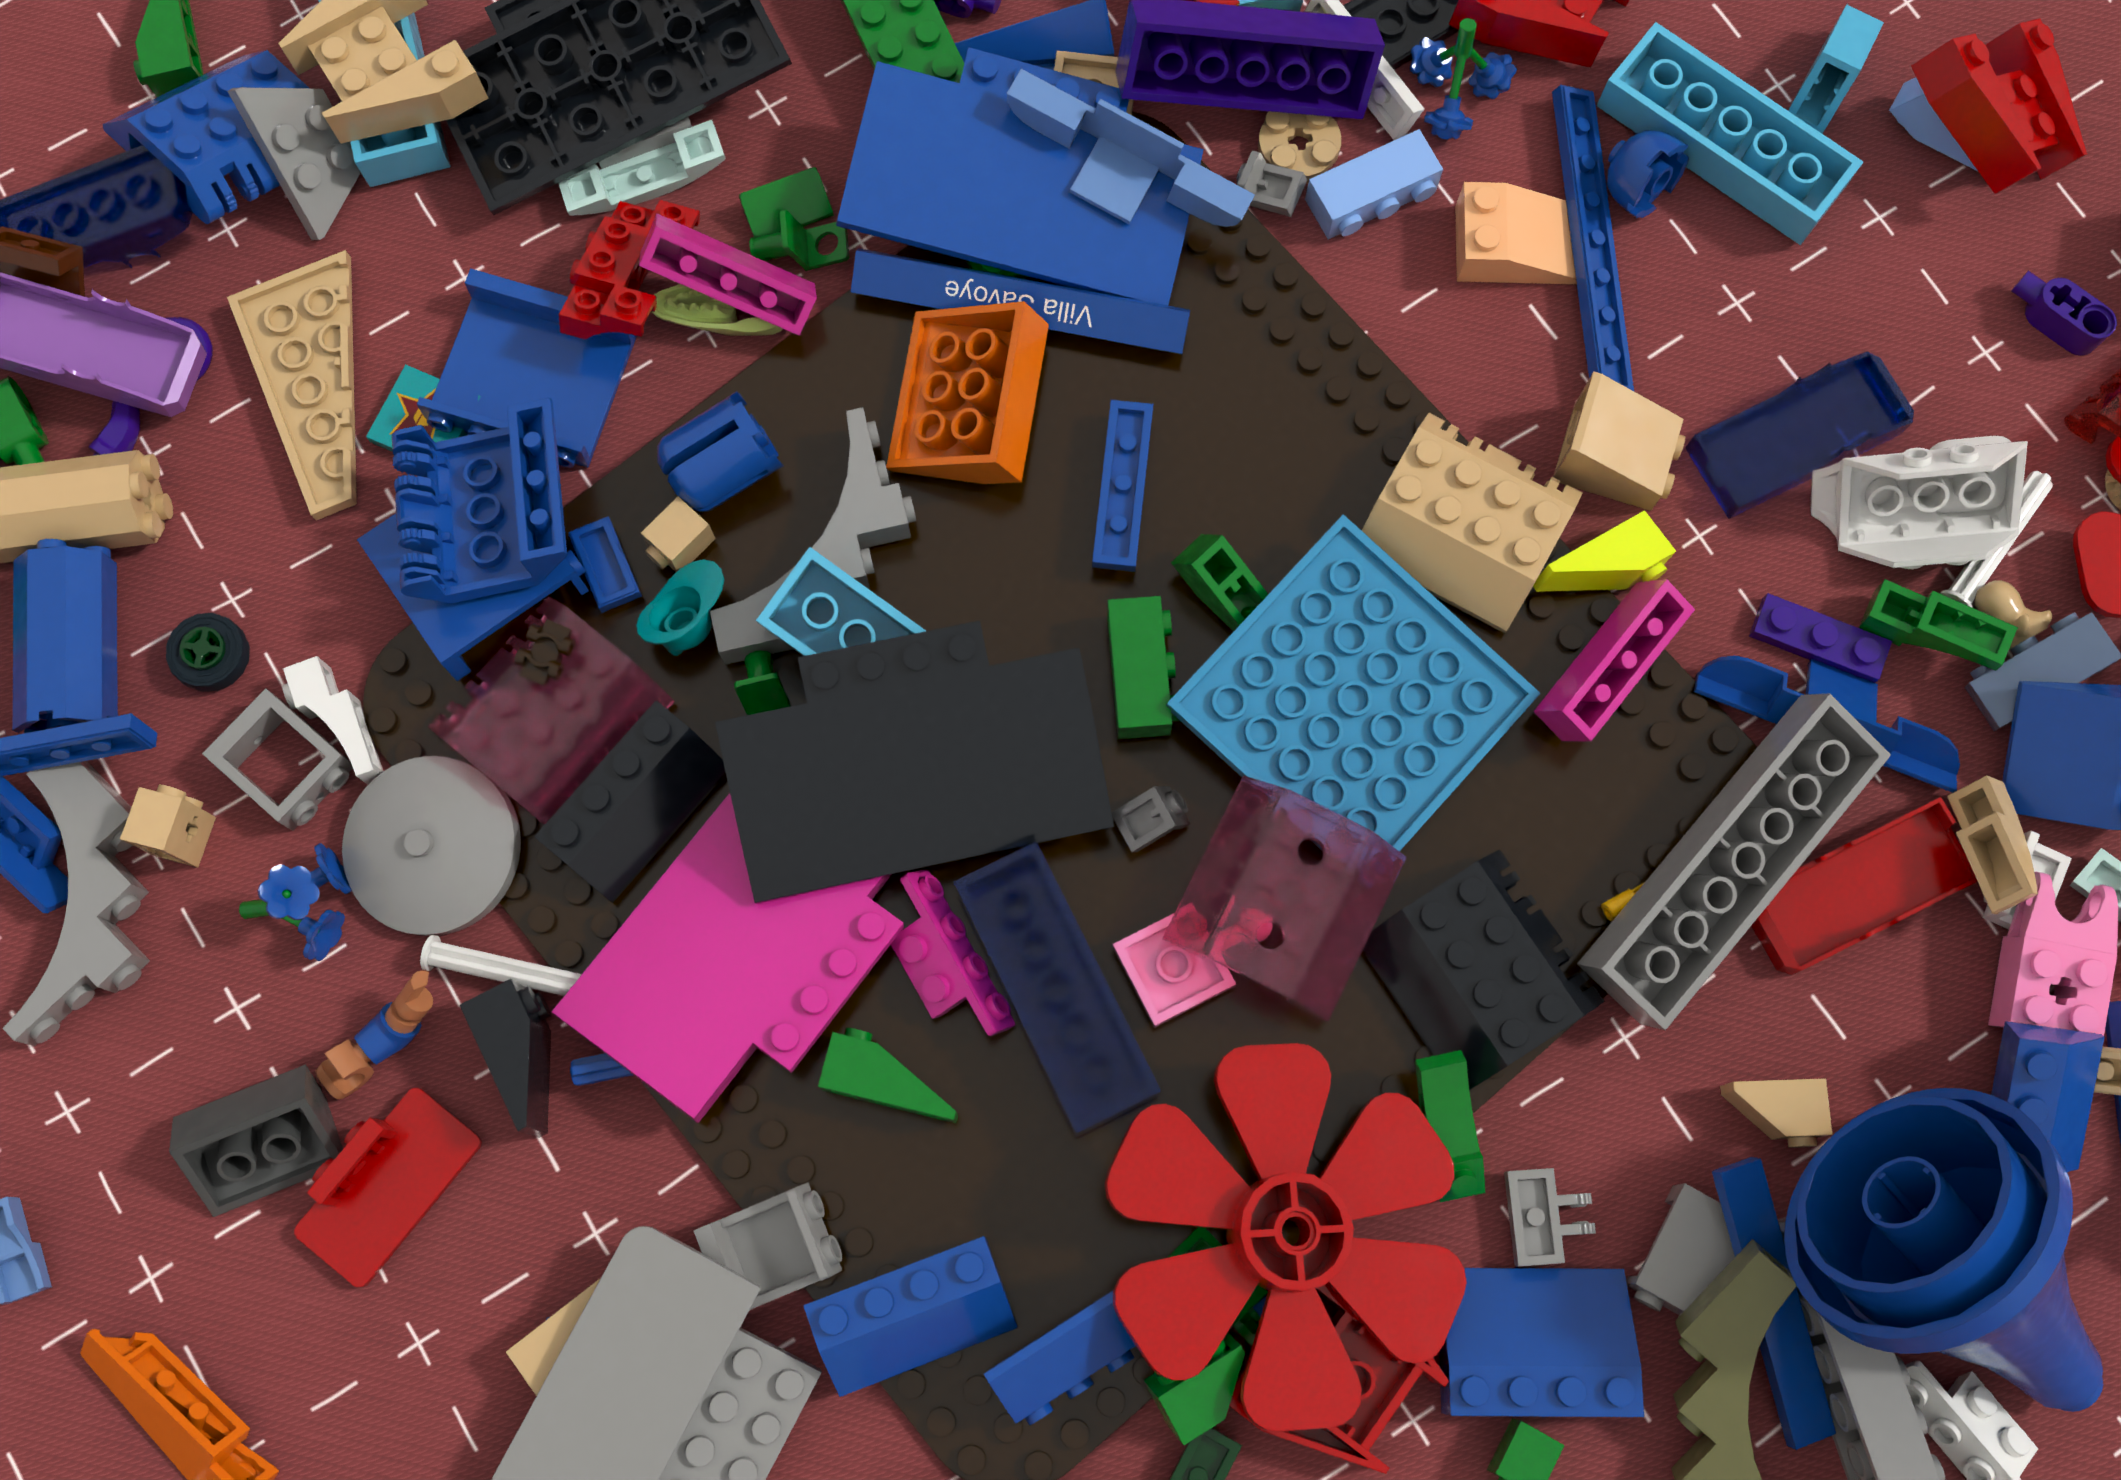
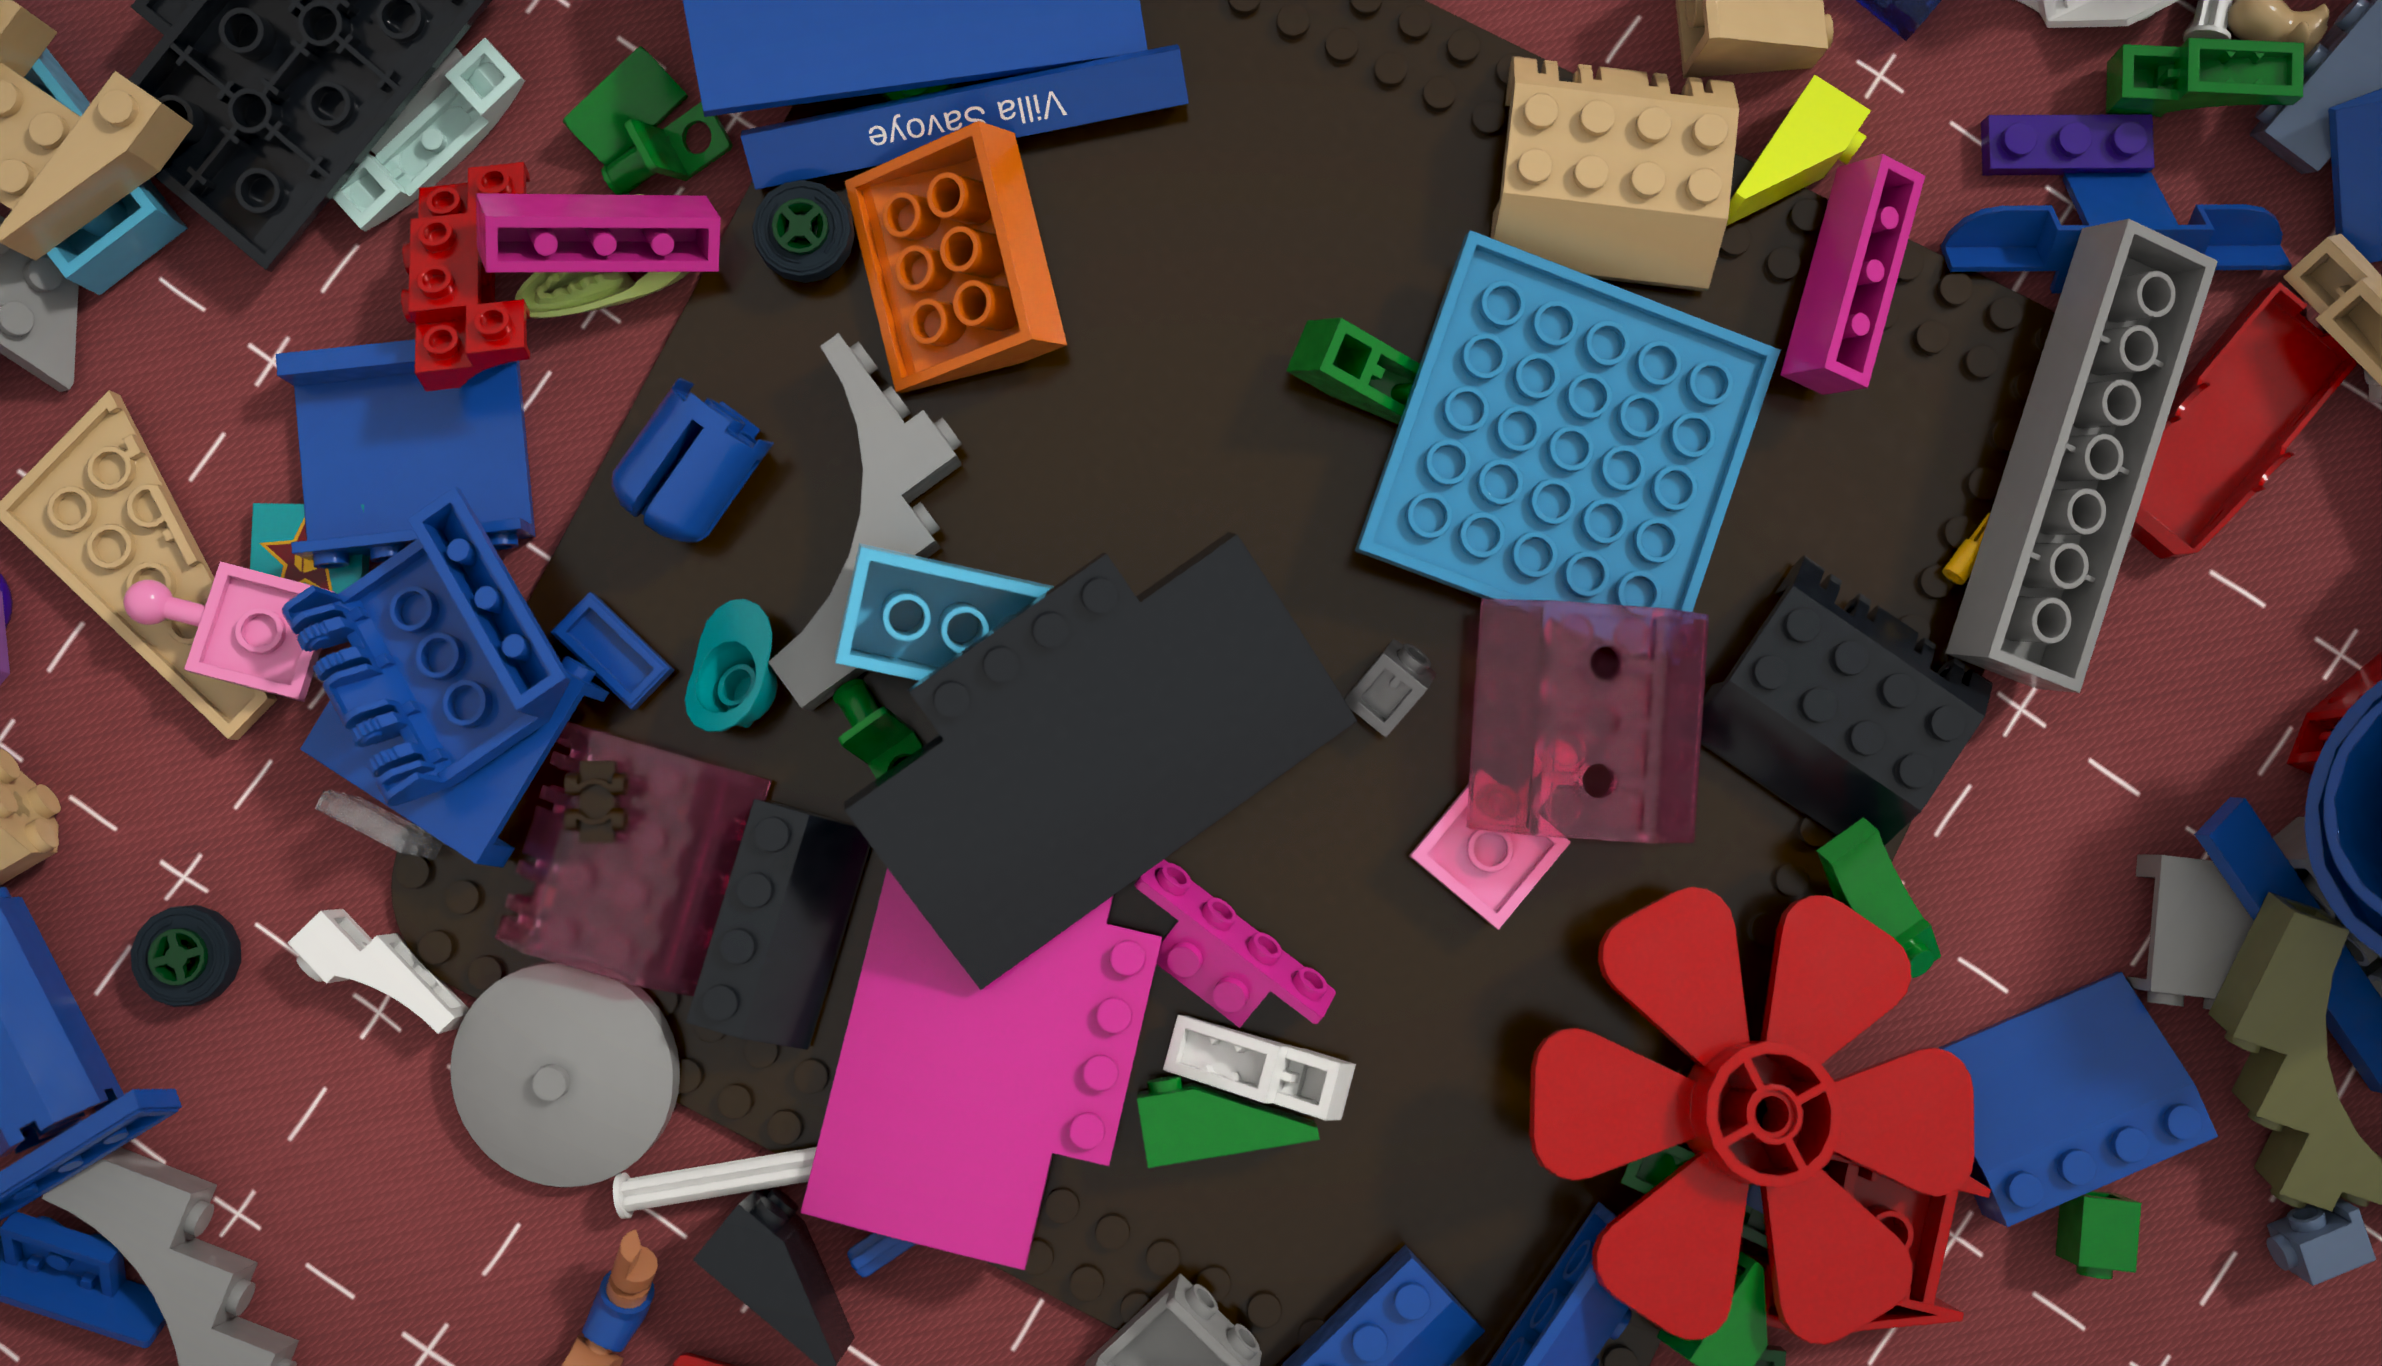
camera: 25 degrees left, 10 degrees up
tan brick [120,784,216,868] -> none
light grey window [202,688,353,831] -> none
blue plant [239,843,352,961] -> none
tan brick [641,497,716,572] -> none
clear blue brick [954,842,1161,1137] -> none
blue plate [1092,400,1154,572] -> none
green brick [1107,596,1179,739] -> none
light grey hinge [1504,1168,1596,1267] -> none
tan slope [1720,1079,1833,1148] -> none
none -> bright pink plate [124,561,335,702]
none -> clear tile [315,789,443,860]
none -> black wheel [752,180,855,283]
none -> white slope [1163,1015,1356,1120]

